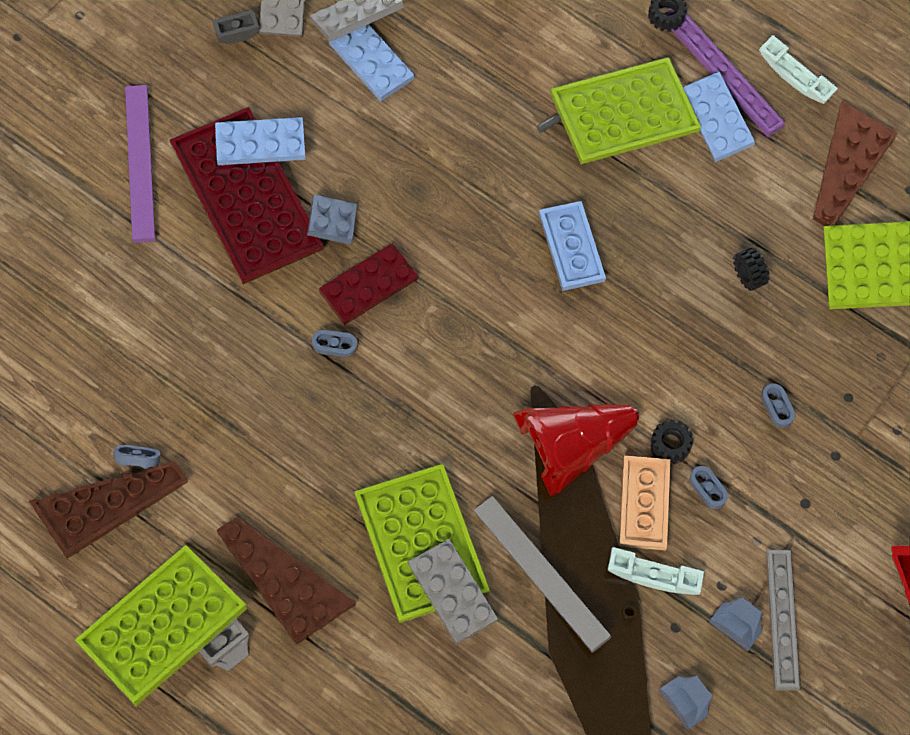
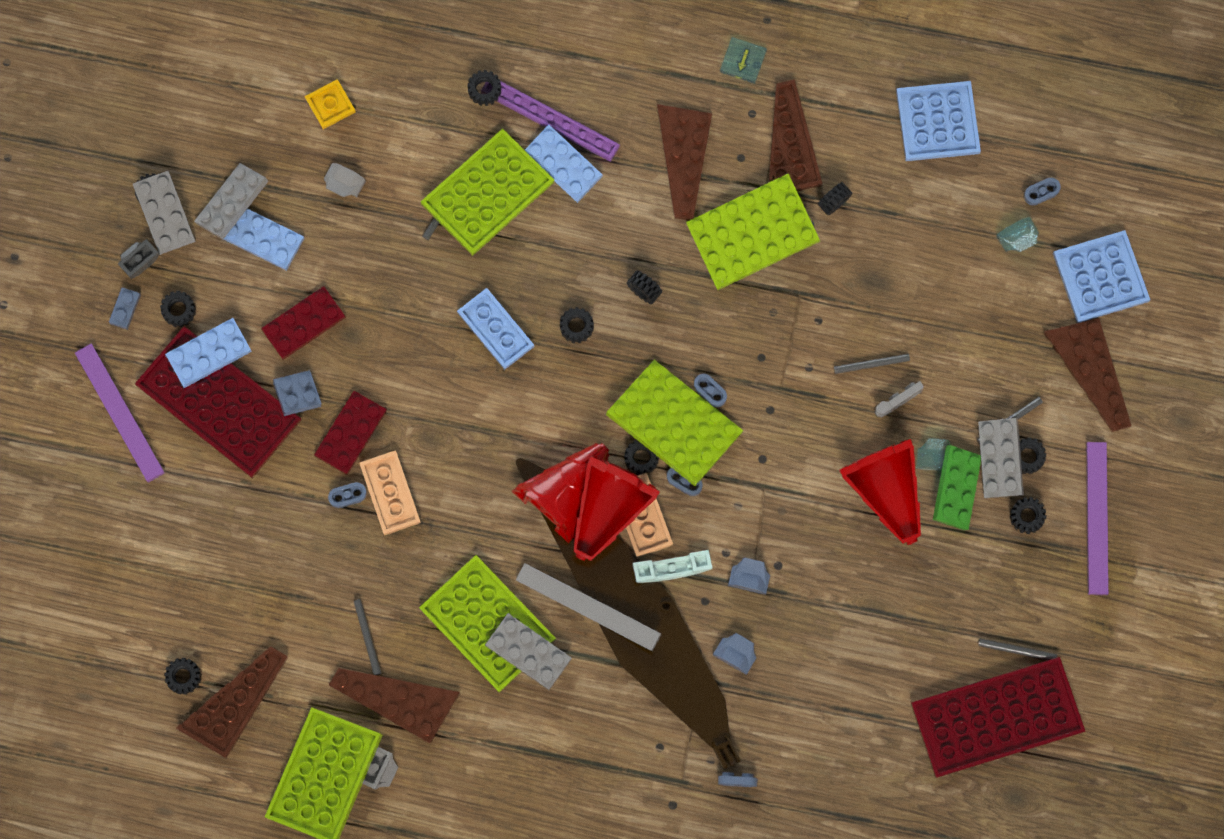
camera: 20 degrees left, 10 degrees up
sand blue plate [113,445,160,469] -> none
light aqua slope [759,35,838,104] -> none
light grey tile [766,550,800,691] -> none
none -> sand blue plate [109,288,141,330]
none -> black tyre [160,291,196,327]
none -> black tyre [164,658,202,695]
none -> dark red plate [261,286,346,360]
none -> light grey slope [324,163,366,197]
none -> dark grey bar [353,599,382,675]
none -> light nougat plate [359,450,421,536]
none -> black tyre [560,307,594,343]
none -> red cone [573,456,660,561]
none -> lime plate [606,360,743,486]

